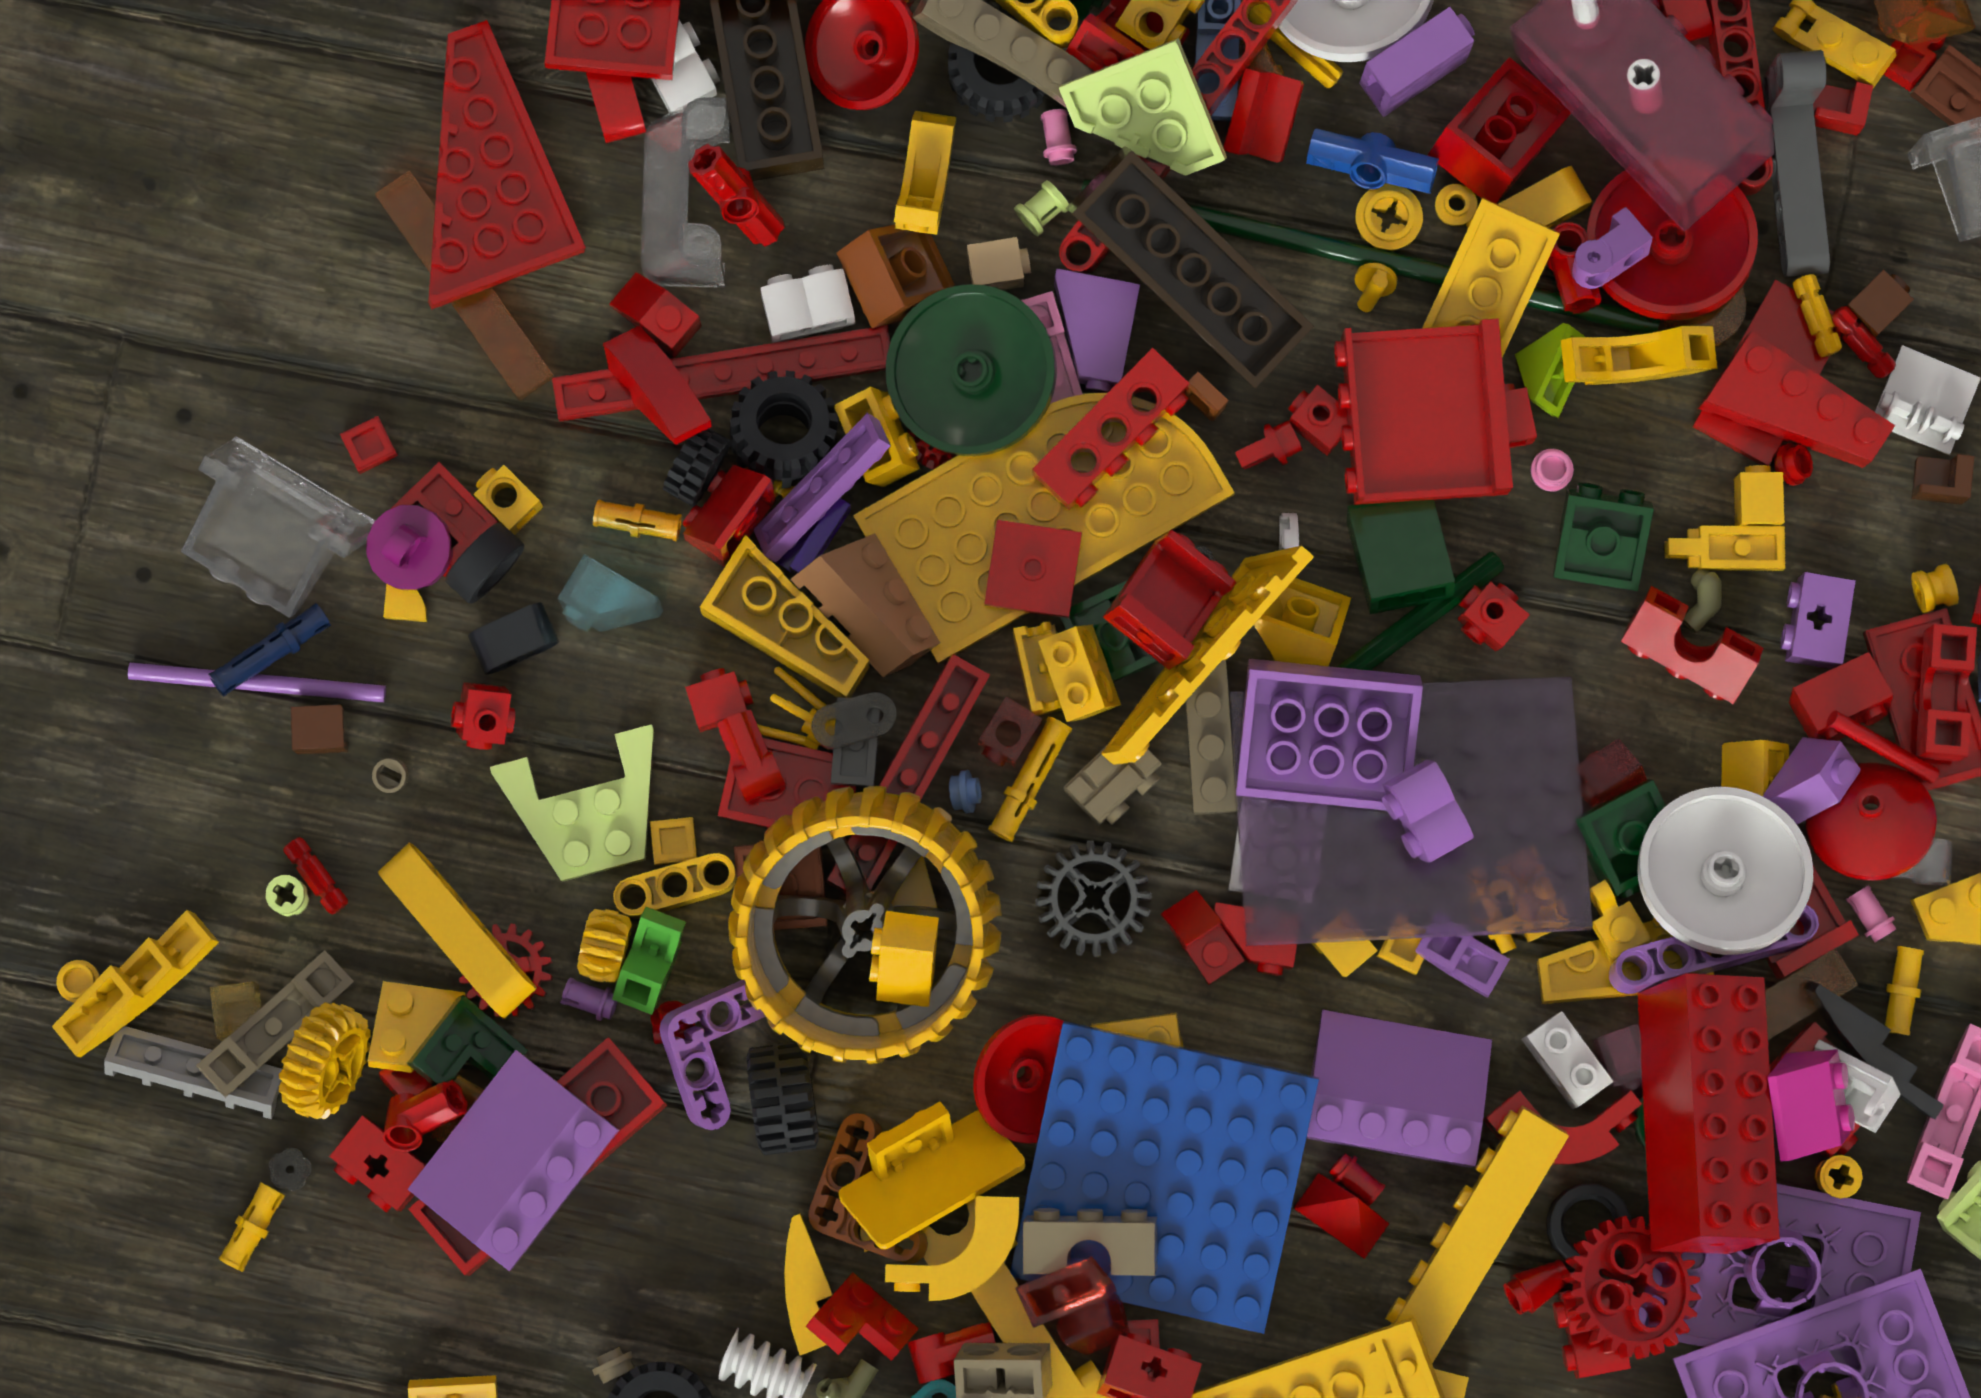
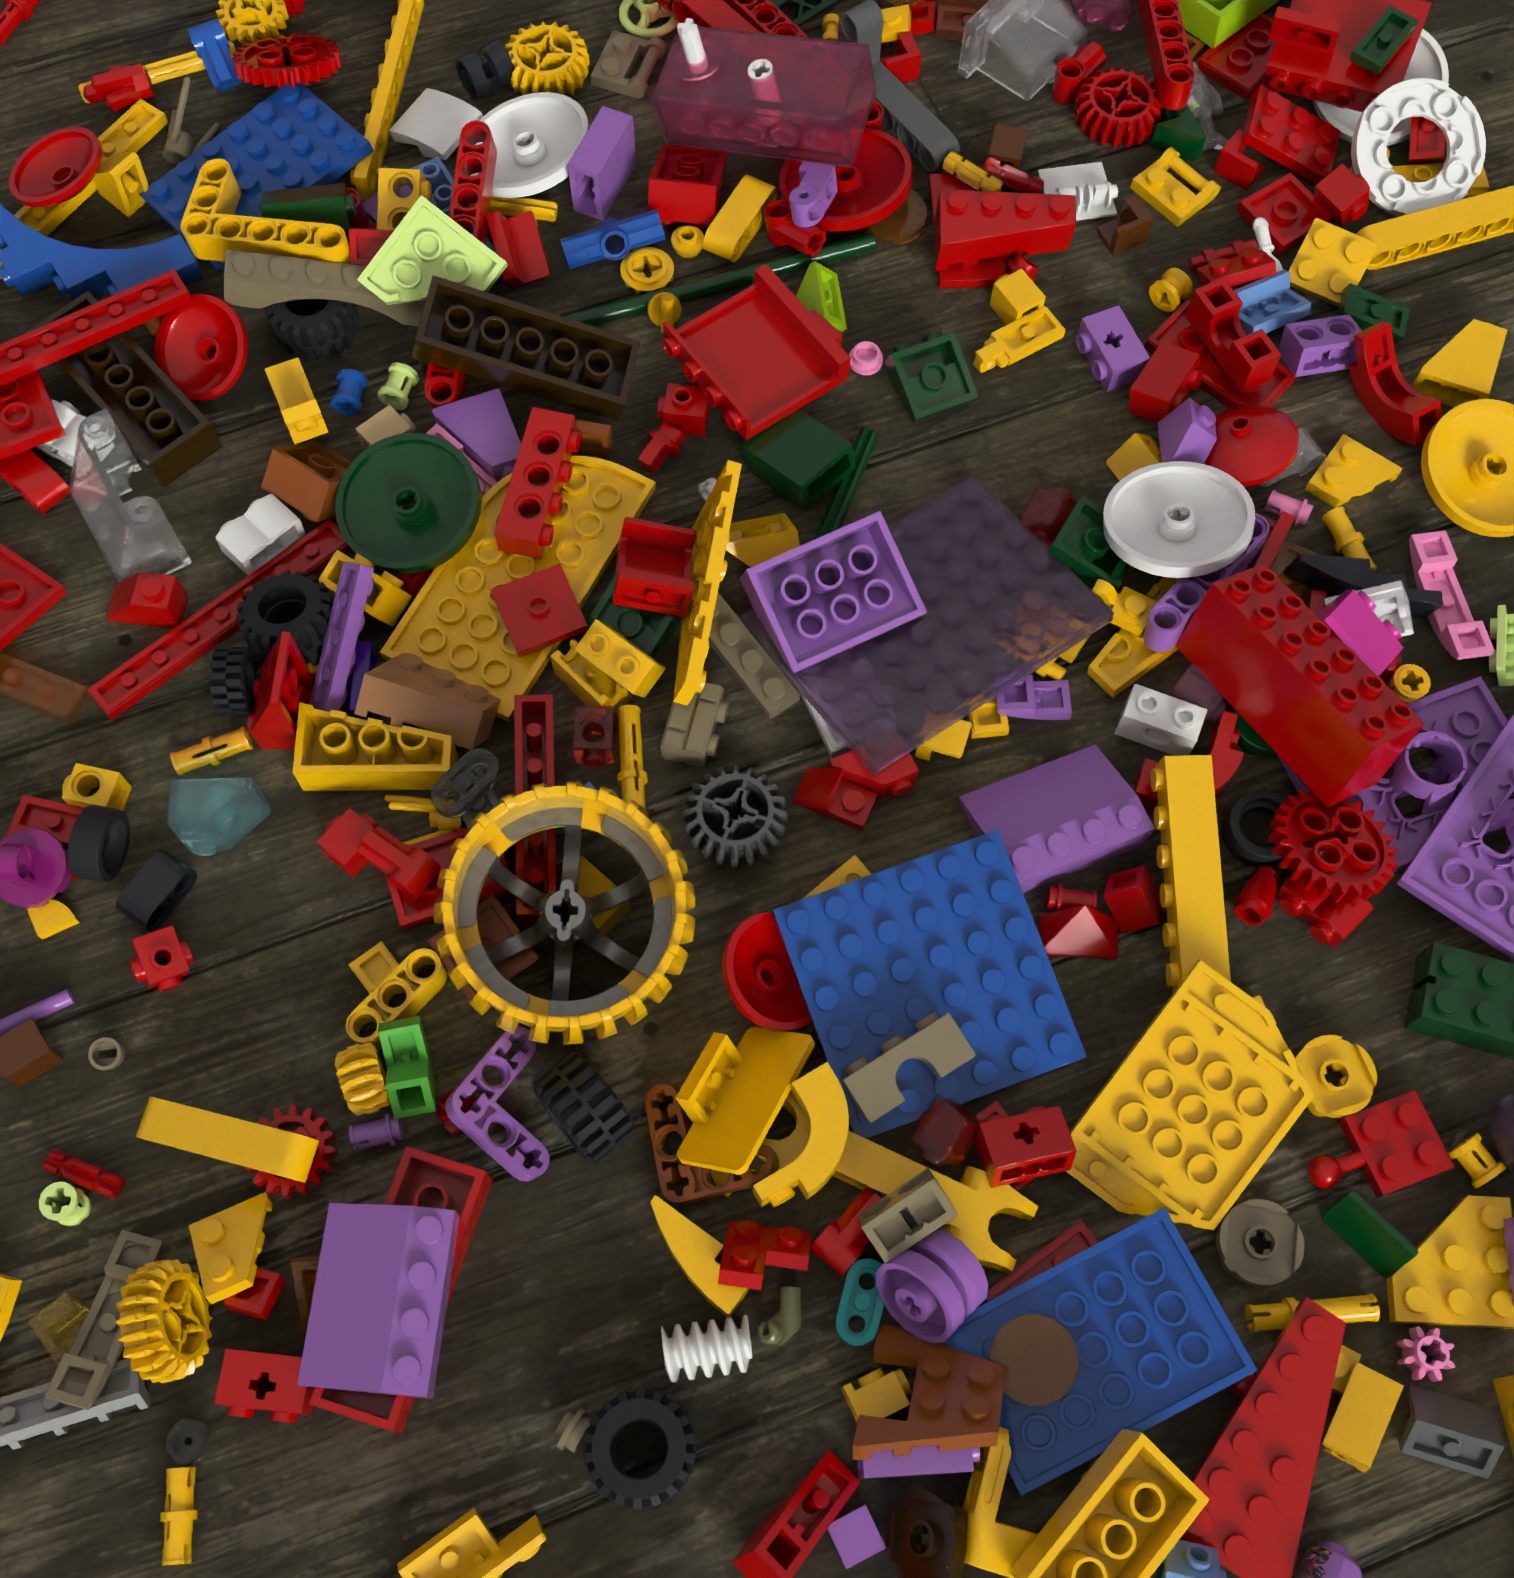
camera: 30 degrees left, 15 degrees down
red piece [383,1080,468,1152] -> none
dark green plate [407,995,528,1086] -> none
yellowish green wing [490,724,654,882] -> none
red slope [603,325,712,445] -> none
red piece [688,144,785,247] -> none
yellow brick [869,911,939,1007] -> none
clear red slope [1015,1256,1117,1328] -> none
bright pink pin [1041,109,1077,166] -> none
medium lavender brick [1382,760,1474,863] -> none
yellow plate [1422,198,1560,357] -> none
red brick [1457,582,1530,652] -> none
yellow arch [1560,326,1717,385] -> none
arch [1621,585,1764,704] -> none
olive arm [1682,569,1722,634] -> none
red bar [1827,710,1939,784] -> none
none -> blue bush [330,369,368,416]
none -> red panel [1103,865,1162,933]

